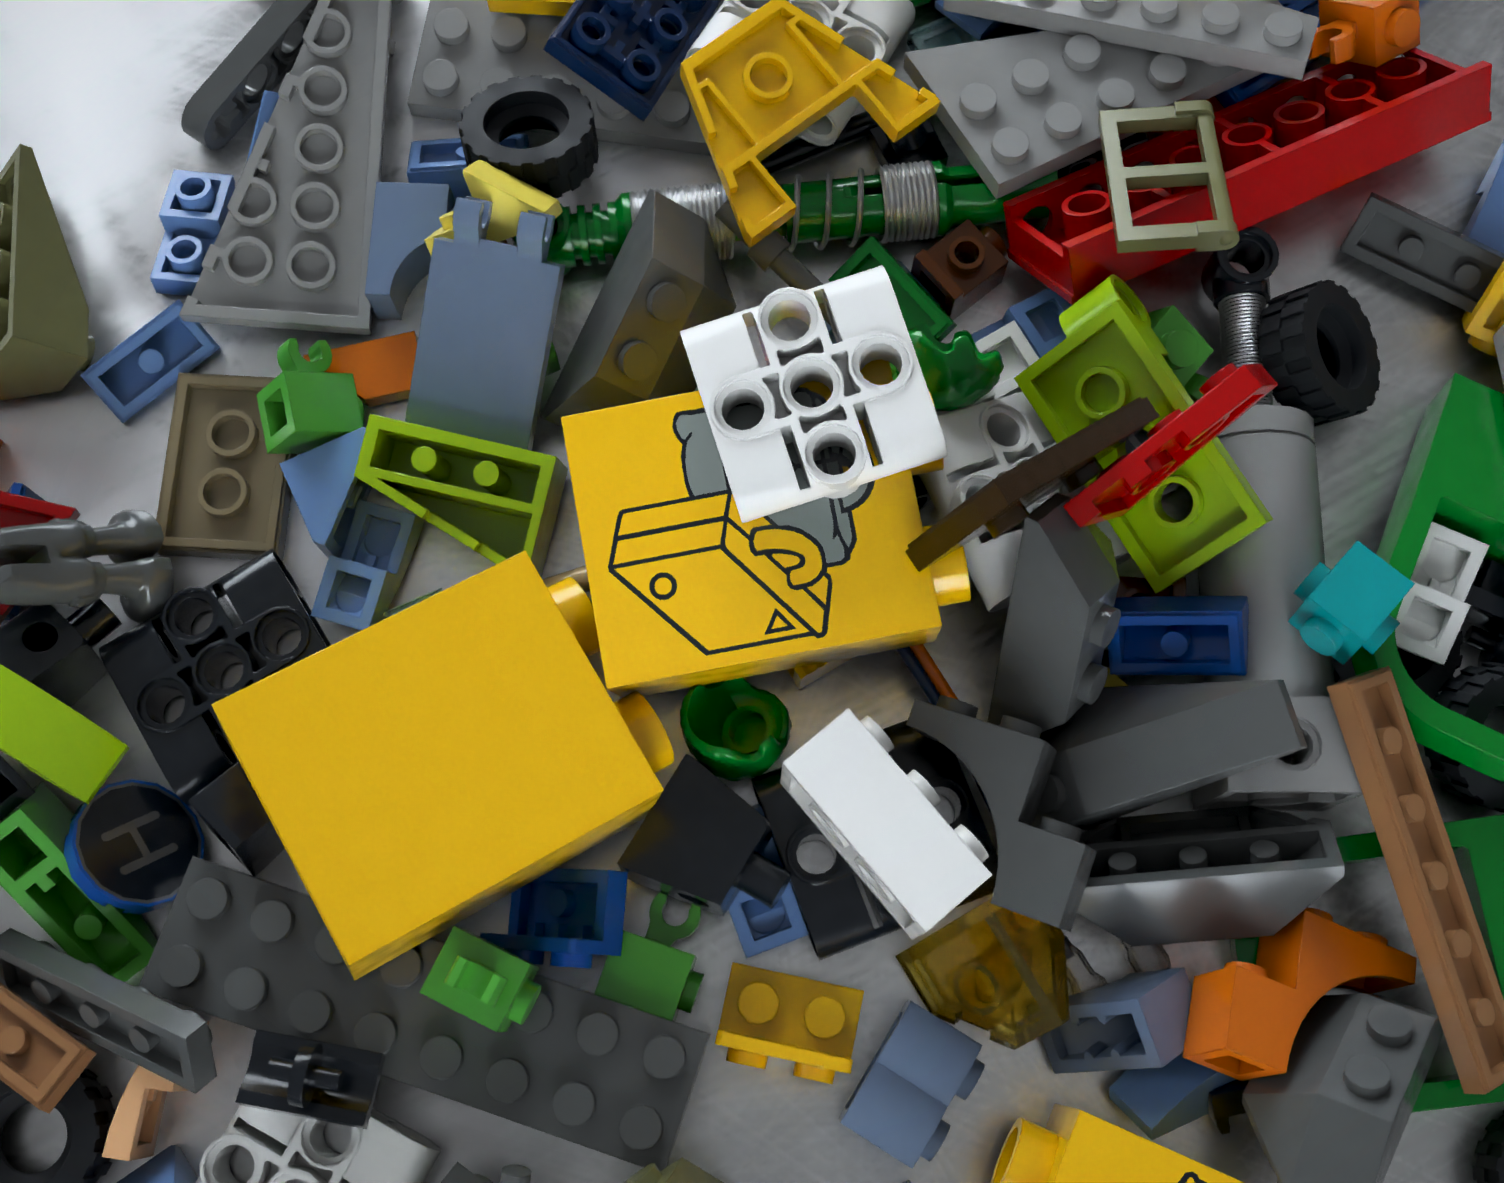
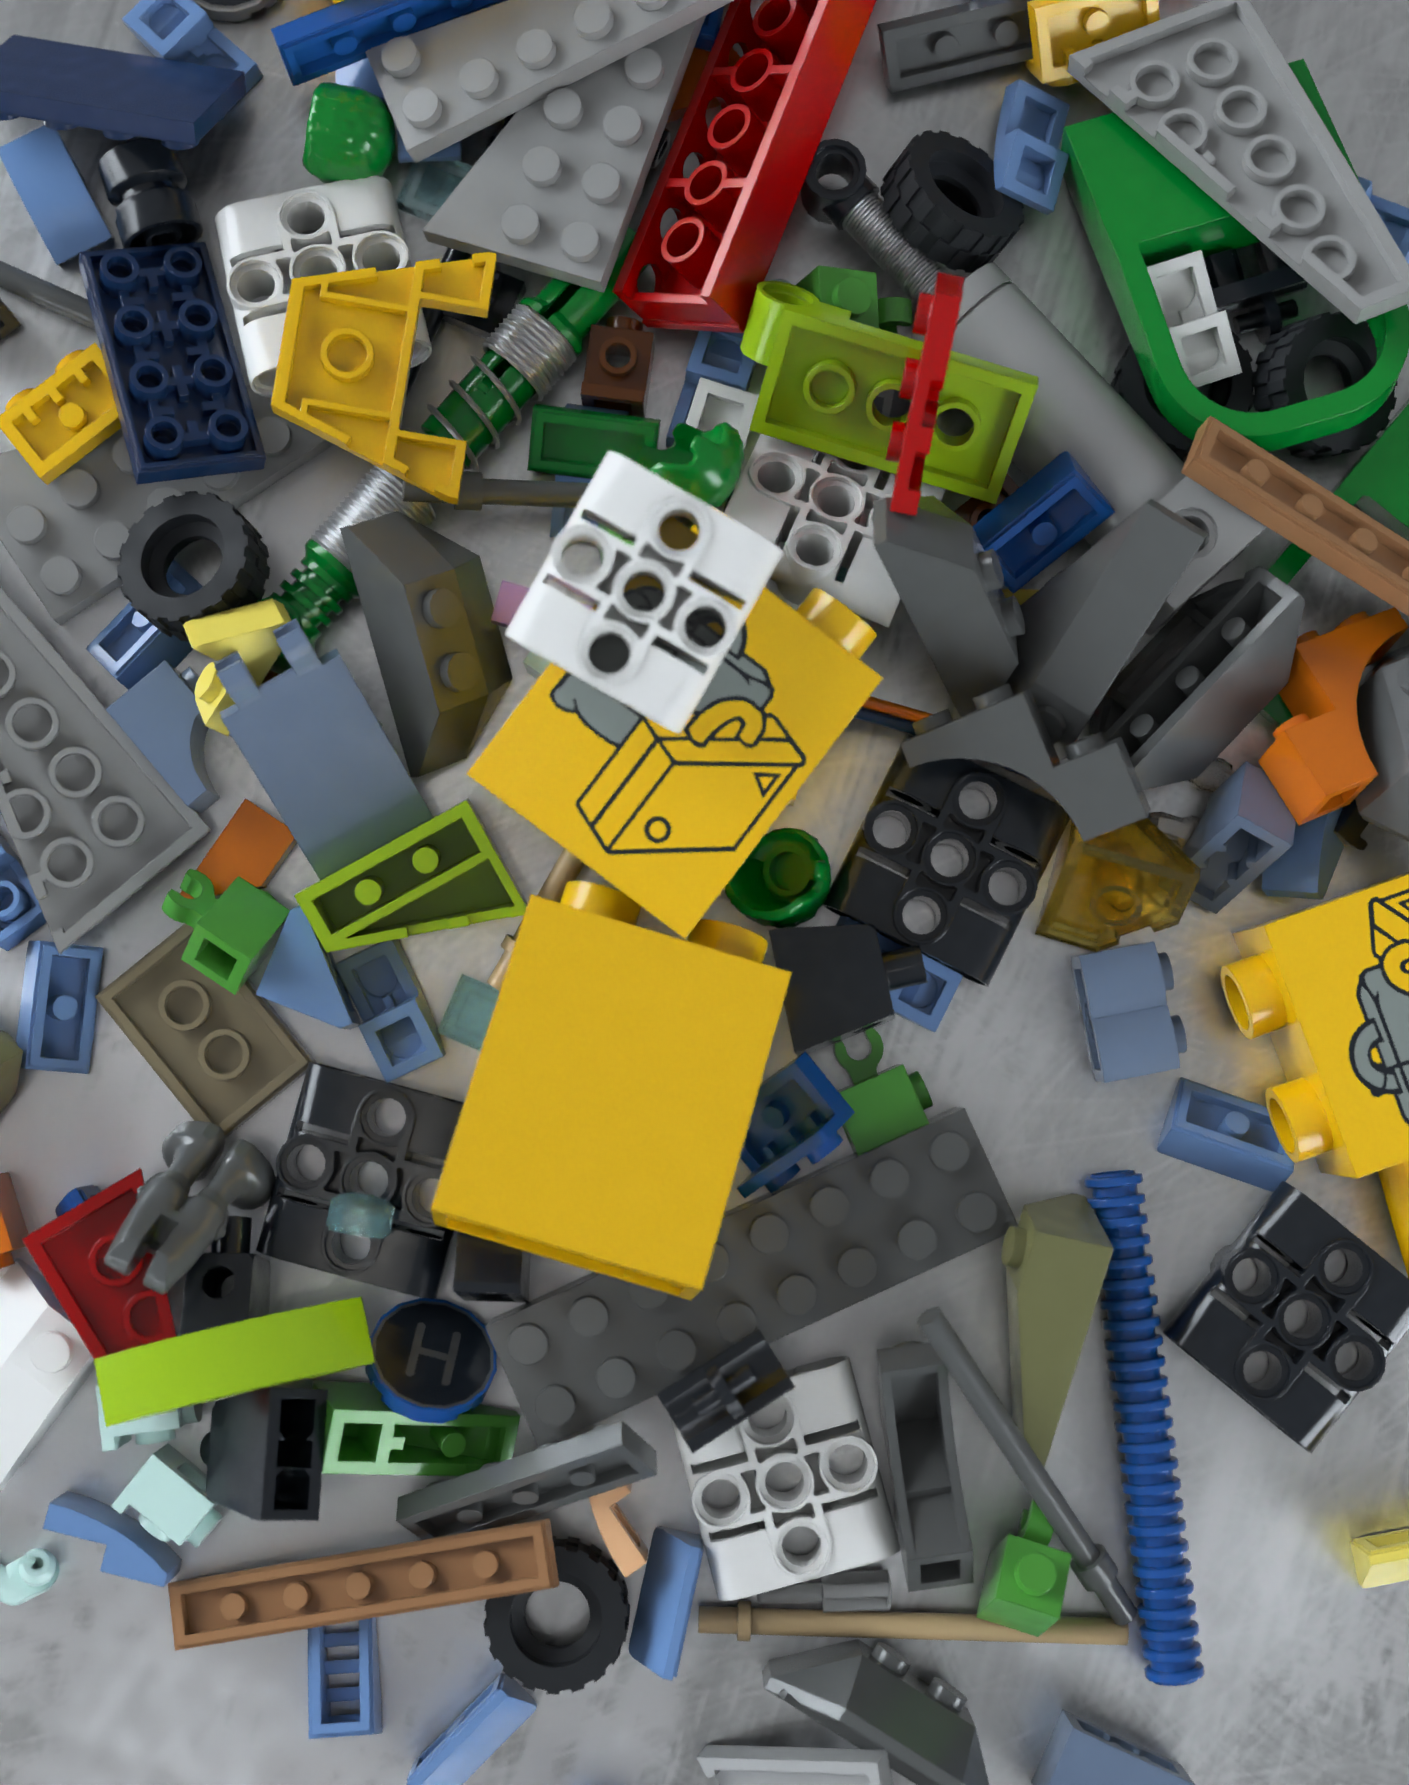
camera: 45 degrees left, 10 degrees up
bright green brick [419,926,542,1032] -> none
yellow bracket [715,962,864,1084] -> none
white brick [780,708,992,940] -> none
dark brown plate [905,397,1160,572] -> none
olive window [1098,100,1240,253] -> none
teal brick [1288,540,1415,665] -> none
none -> clear light blue tile [326,1192,395,1239]
none -> medium blue slope [994,79,1070,215]

